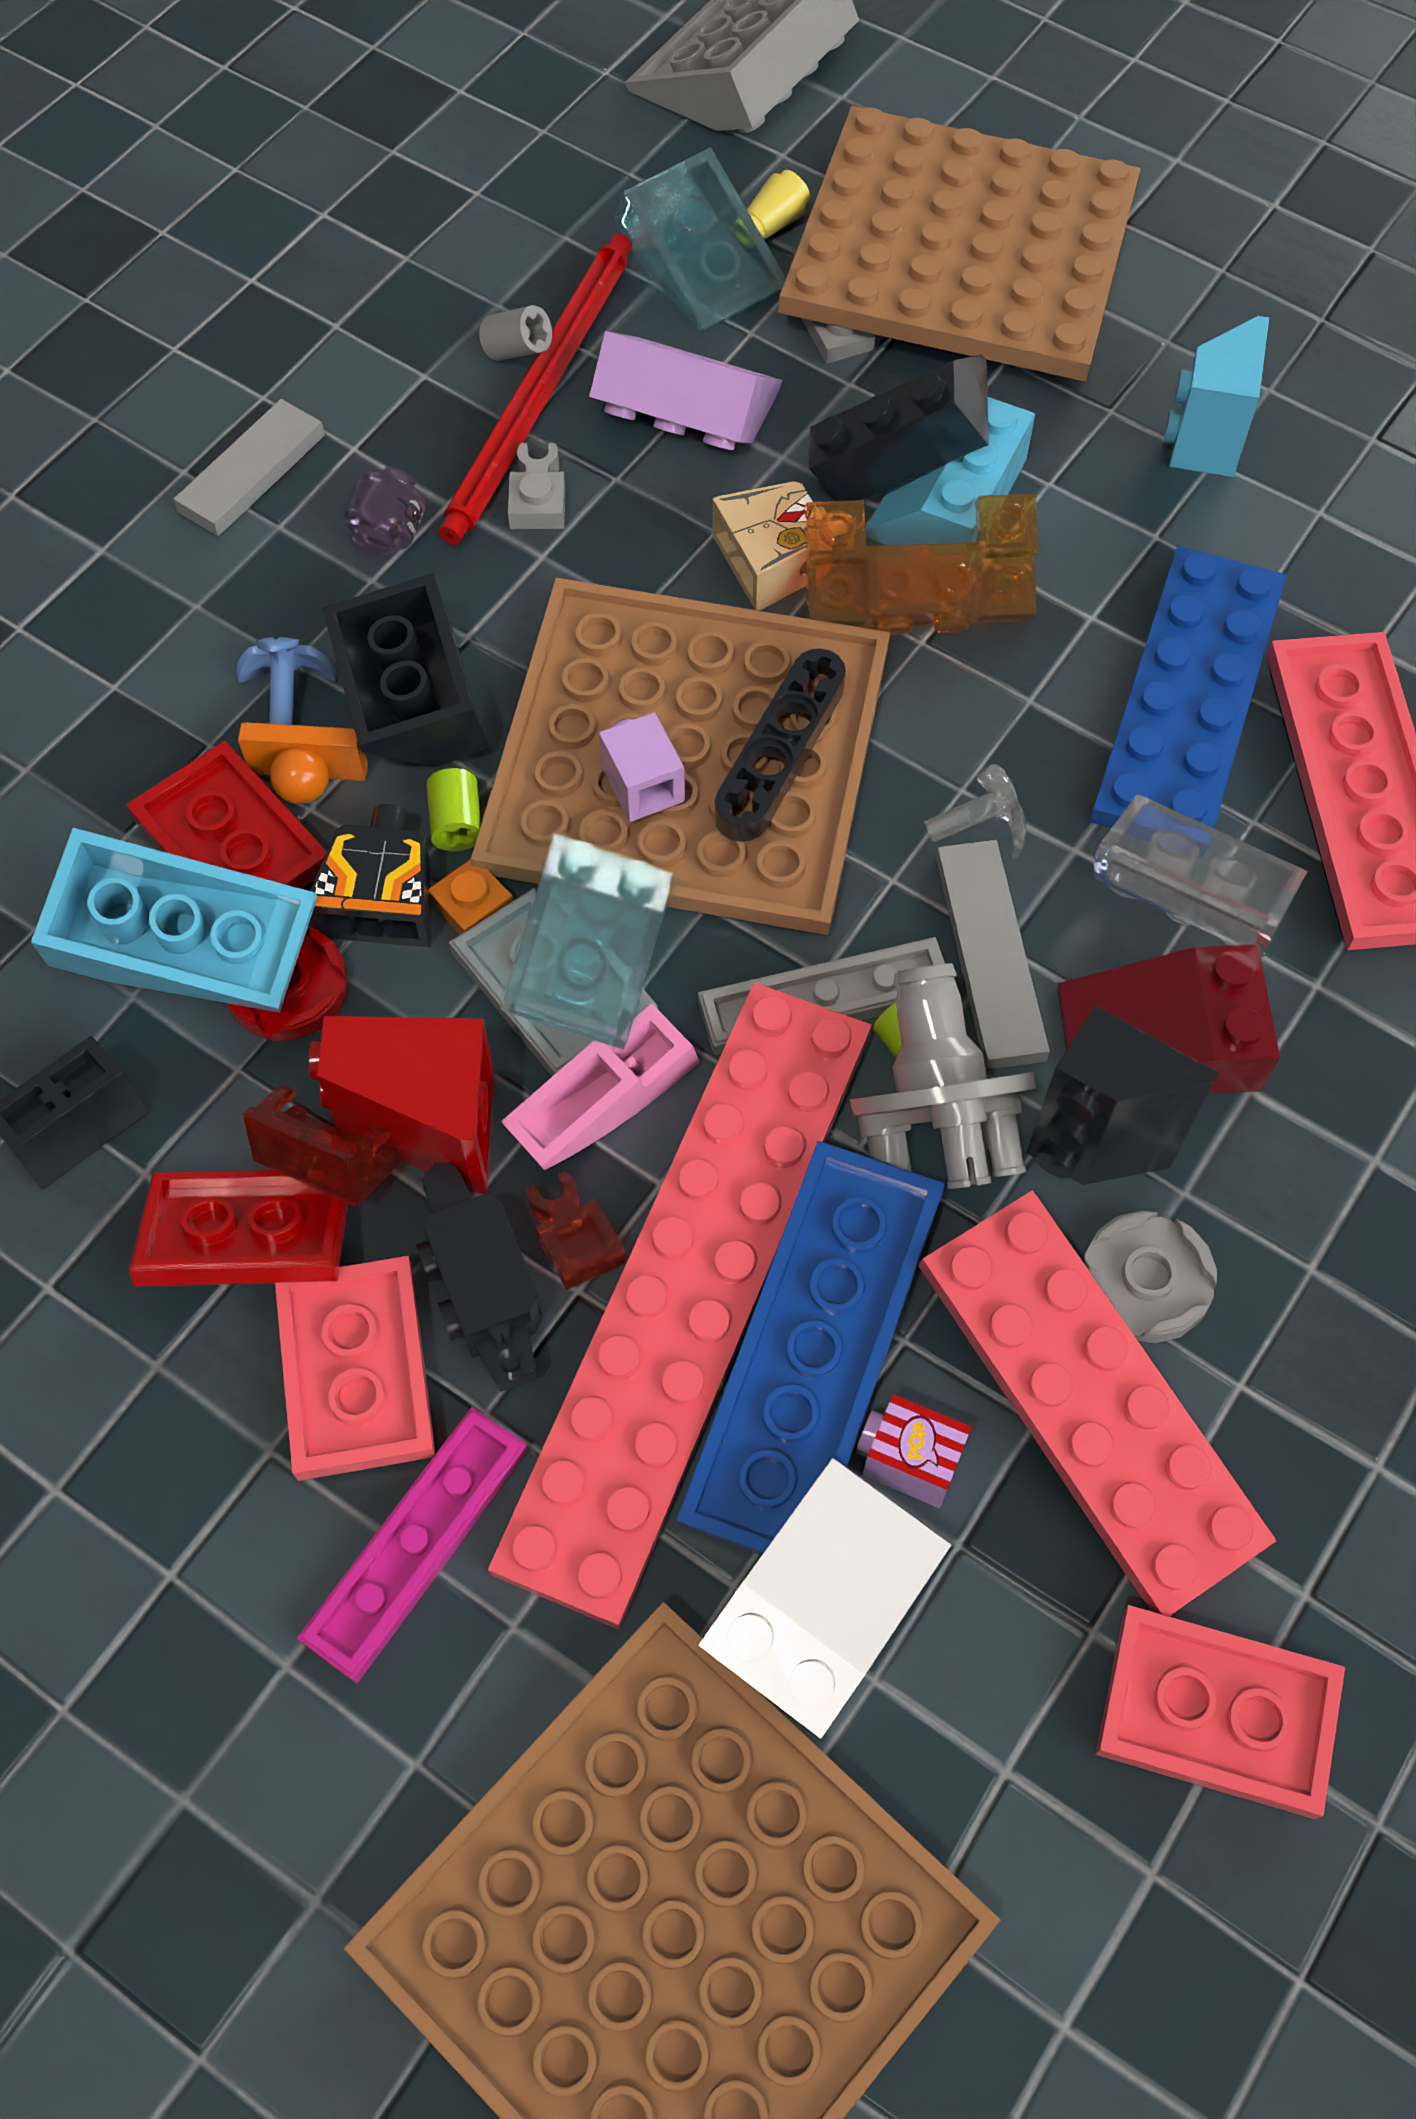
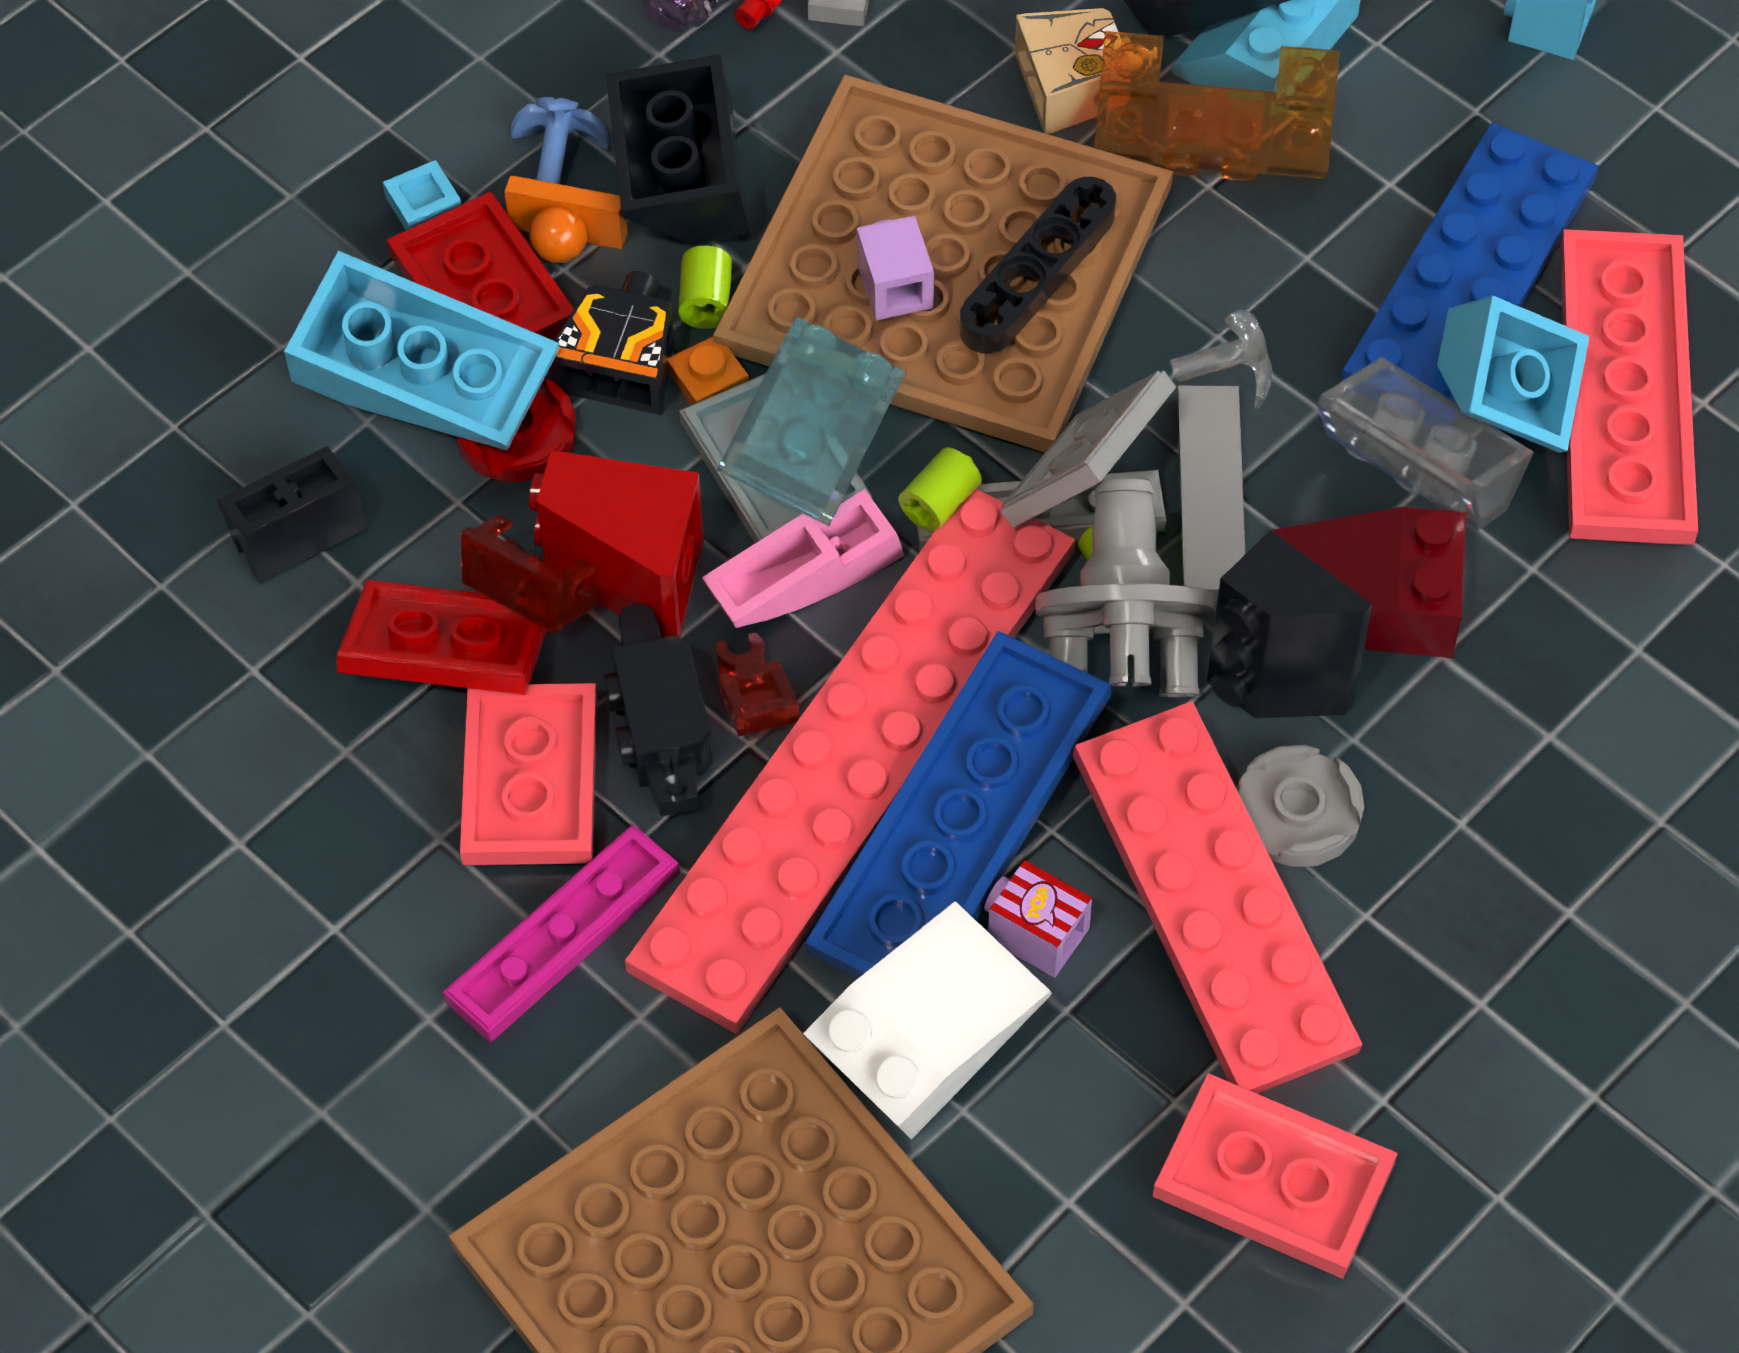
camera: 10 degrees right, 5 degrees down
none -> medium azure plate [383,160,462,230]
none -> lime piece [898,447,982,532]
none -> light grey tile [1000,370,1176,528]
none -> medium azure slope [1437,295,1590,453]

